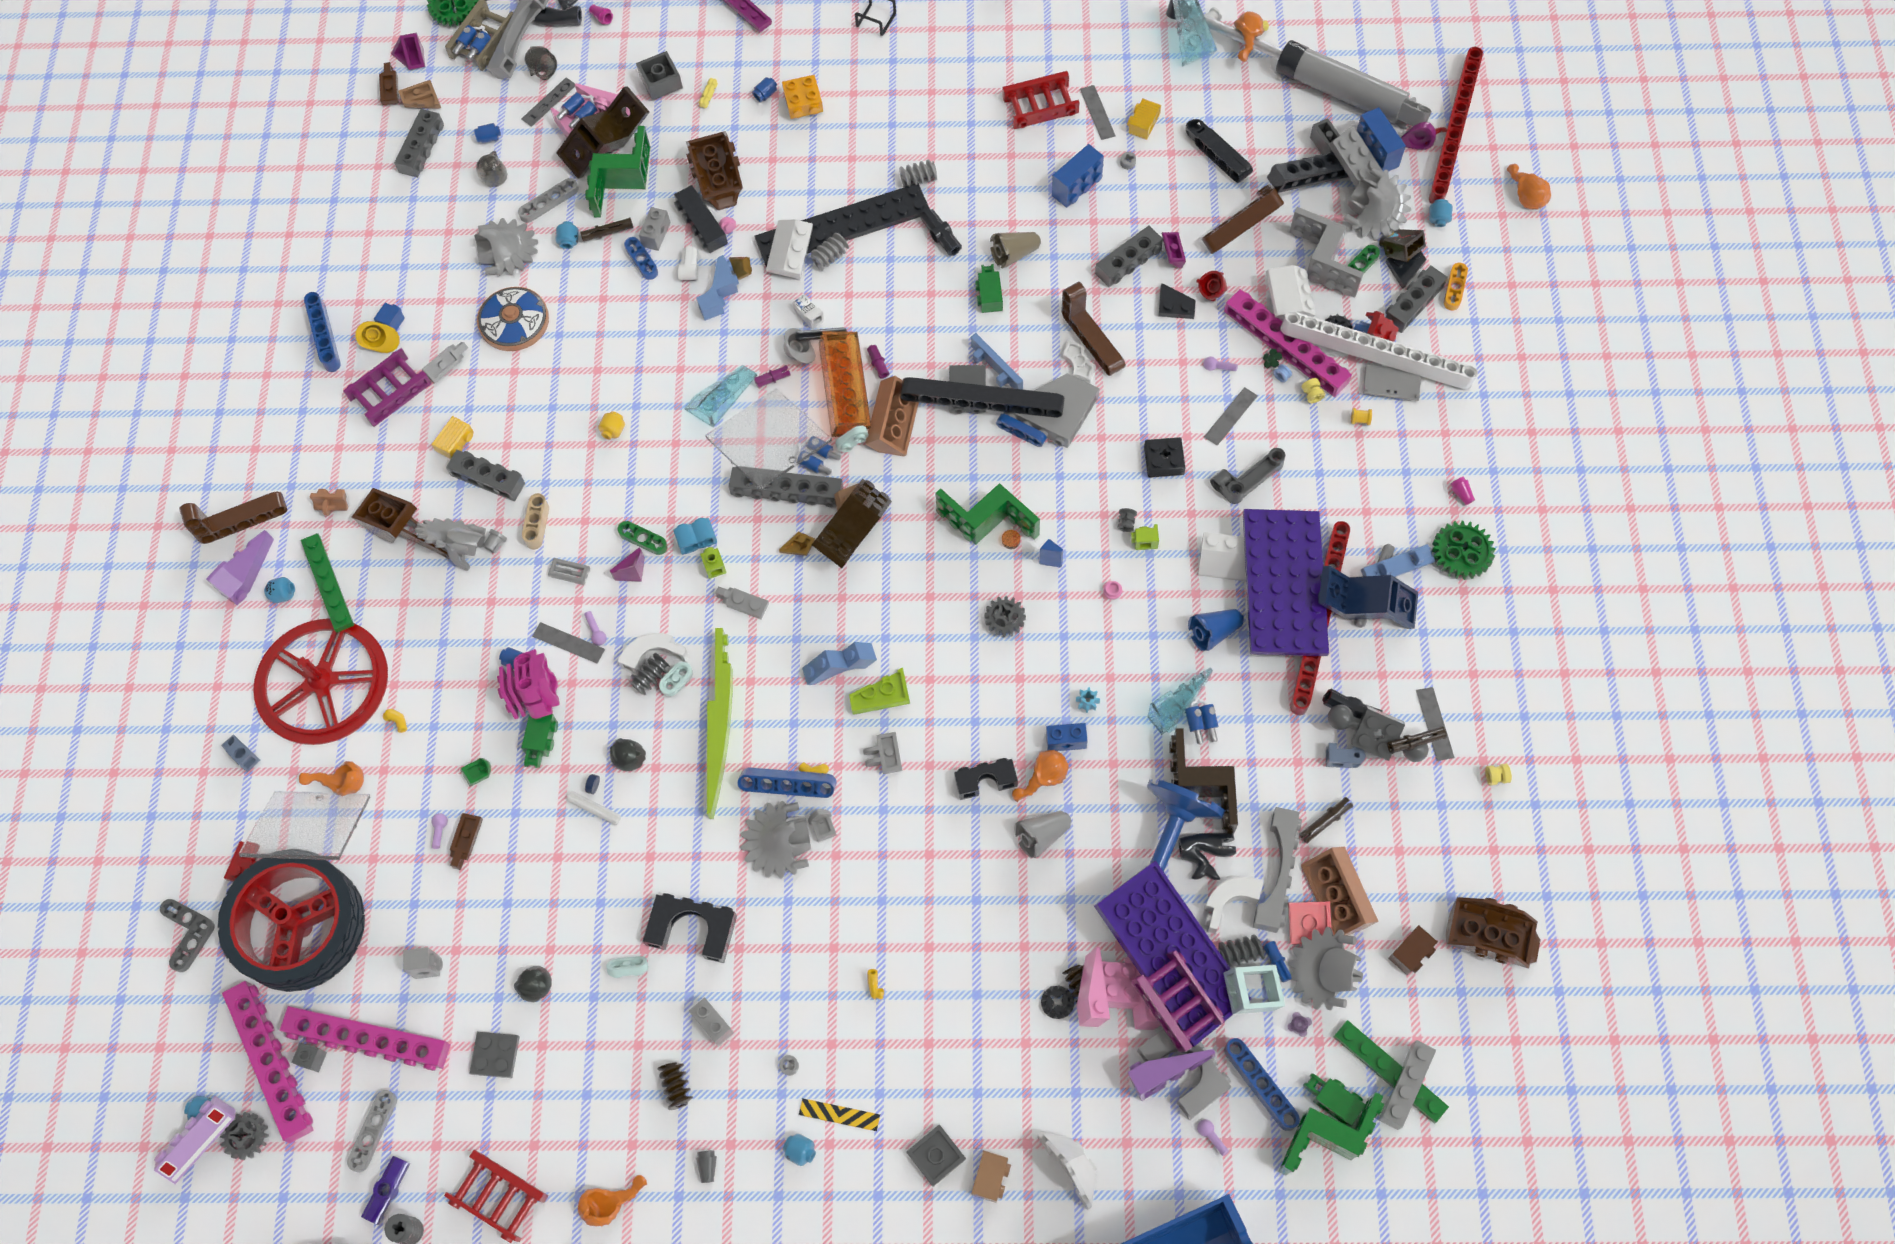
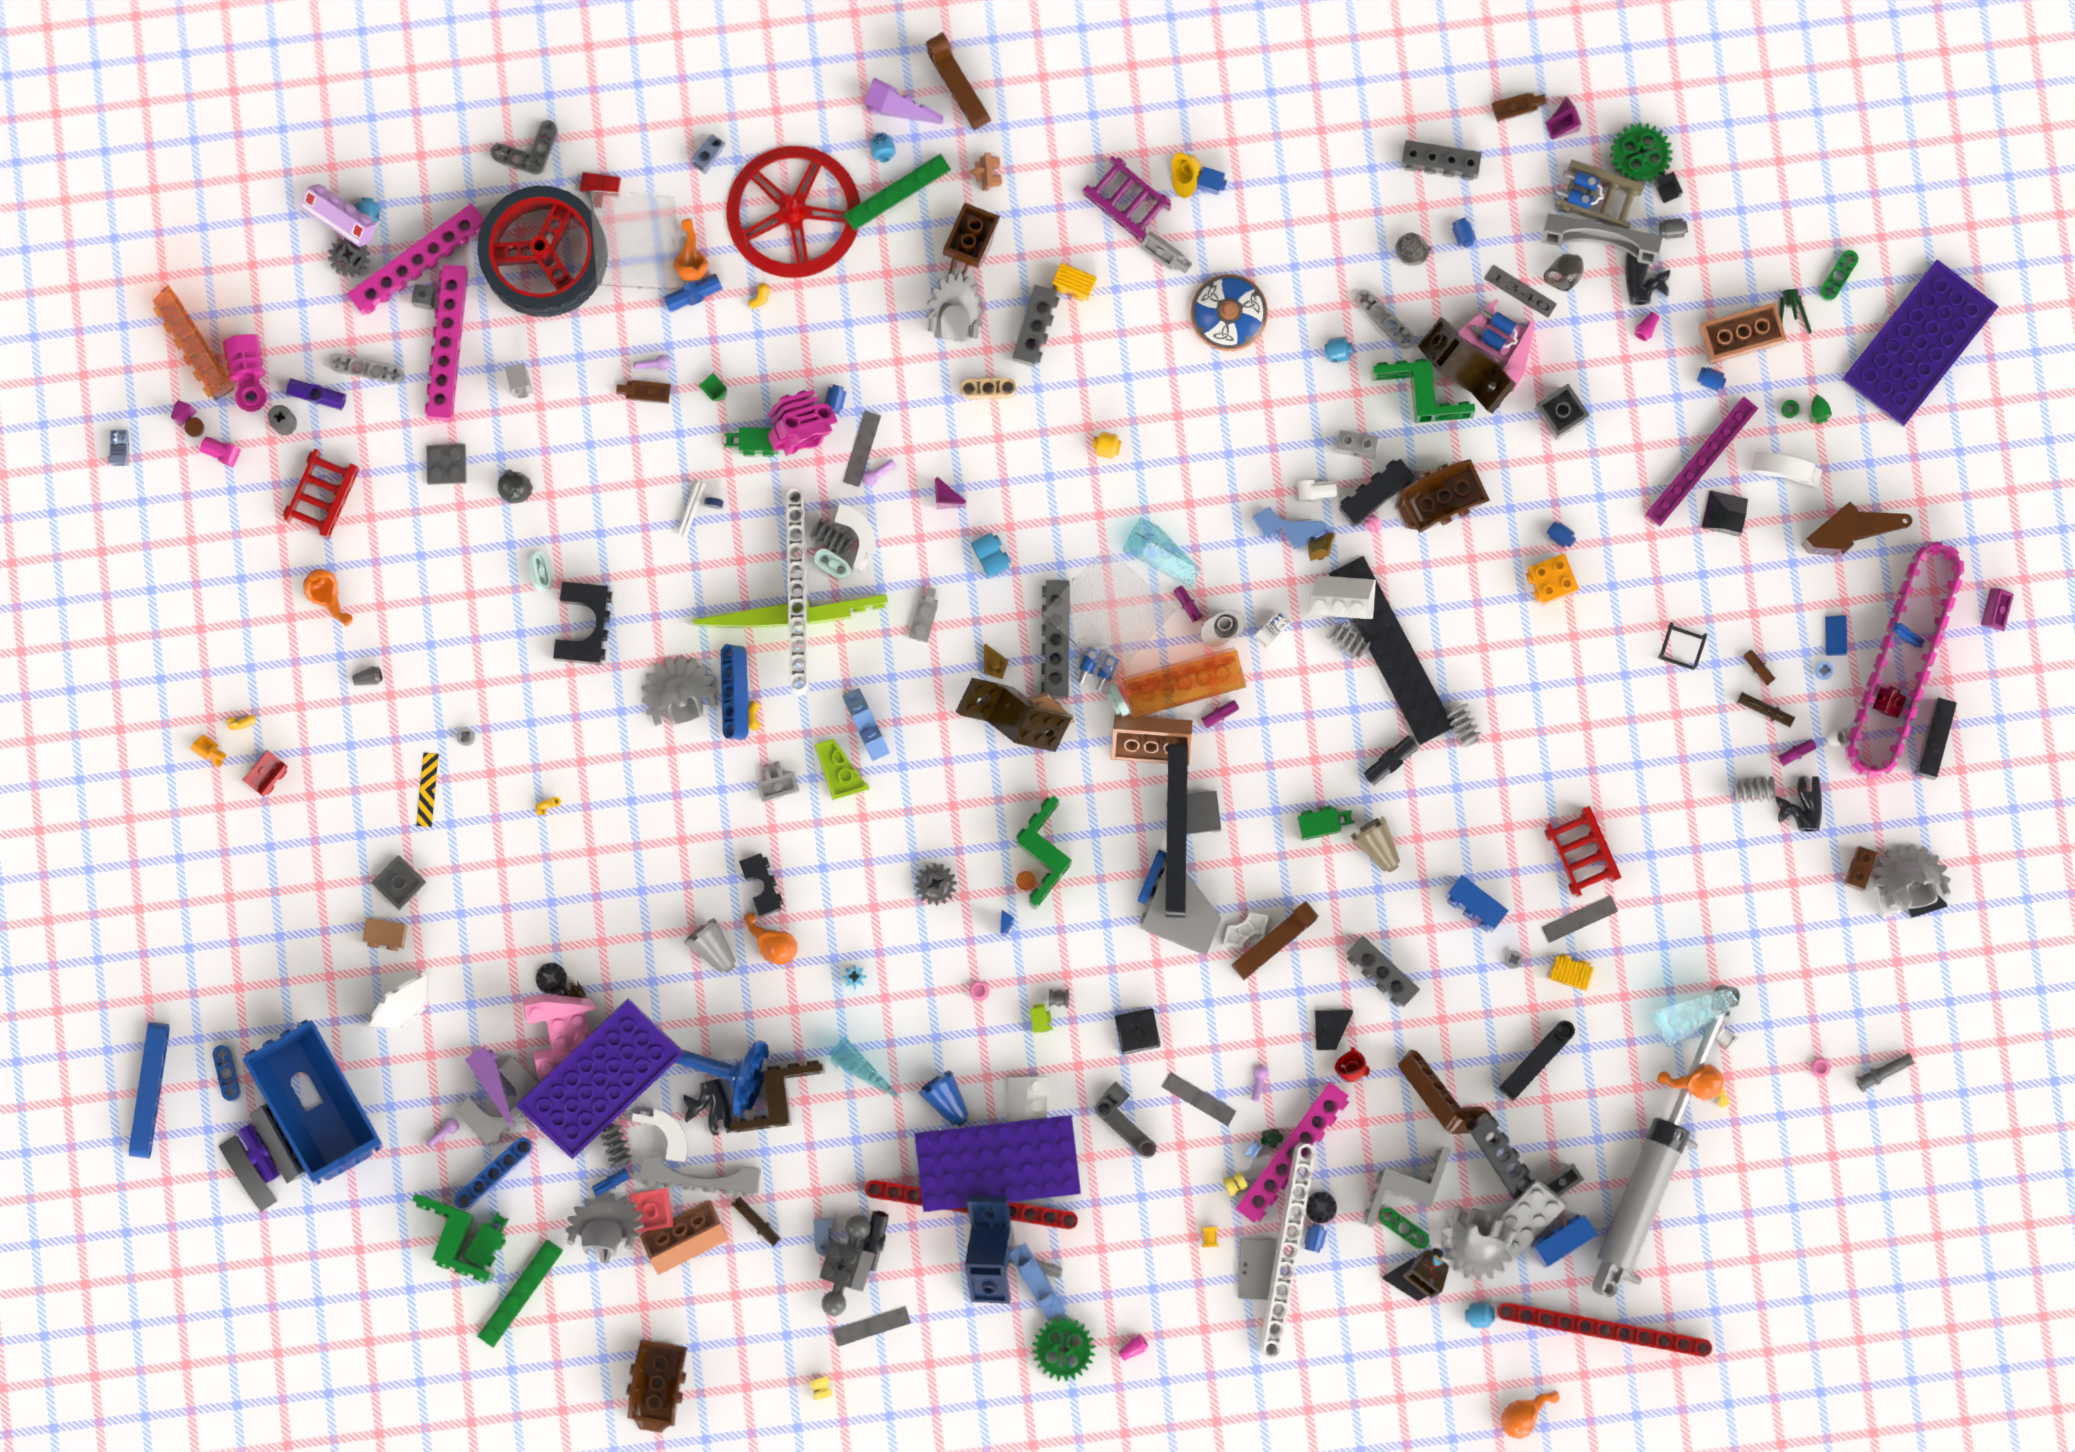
camera: 85 degrees right, 15 degrees up
blue beam [304,292,341,372] -> none
medium nougat wing [398,80,441,109] -> none
light grey piece [474,218,538,276] -> none
light grey bush [483,529,507,554] -> none
light grey tile [548,558,590,585] -> none
dark brown pin [580,217,634,242] -> none
bright pink plate [594,96,610,111] -> none
pearl dark grey hair [610,738,646,771] -> none
green beam [617,521,668,555] -> none
blue beam [624,237,658,280] -> none
dark brown piece [657,1062,693,1110] -> none
light grey brick [689,997,734,1047] -> none
light yellow axle [699,78,718,108] -> none
lime brick [700,547,727,579] -> none
dark azure head [783,1134,816,1166] -> none
black axle [795,327,847,341] -> none
light grey tile [808,809,837,842] -> none
medium blue hinge [970,333,1023,389] -> none
blue brick [1046,723,1088,751] -> none
magenta fence [1131,950,1225,1052] -> none
magenta slope [1161,232,1186,268] -> none
blue piece [1185,697,1219,744] -> none
light aqua window [1224,965,1285,1014] -> none
white slope [1266,265,1316,320] -> none
clear purple plate [1287,1012,1312,1037] -> none
red bracket [1365,311,1399,342] -> none
light grey arch [1378,1040,1436,1130] -> none
dark grey brick [1385,265,1448,333] -> none
dark brown pin [1387,726,1447,754] -> none
reddish brown brick [1388,925,1438,975] -> none
magenta piece [1400,122,1447,150] -> none
light orange beam [1444,262,1468,311] -> none
none -> blue piece [663,274,723,313]
none -> white beam [786,488,809,696]

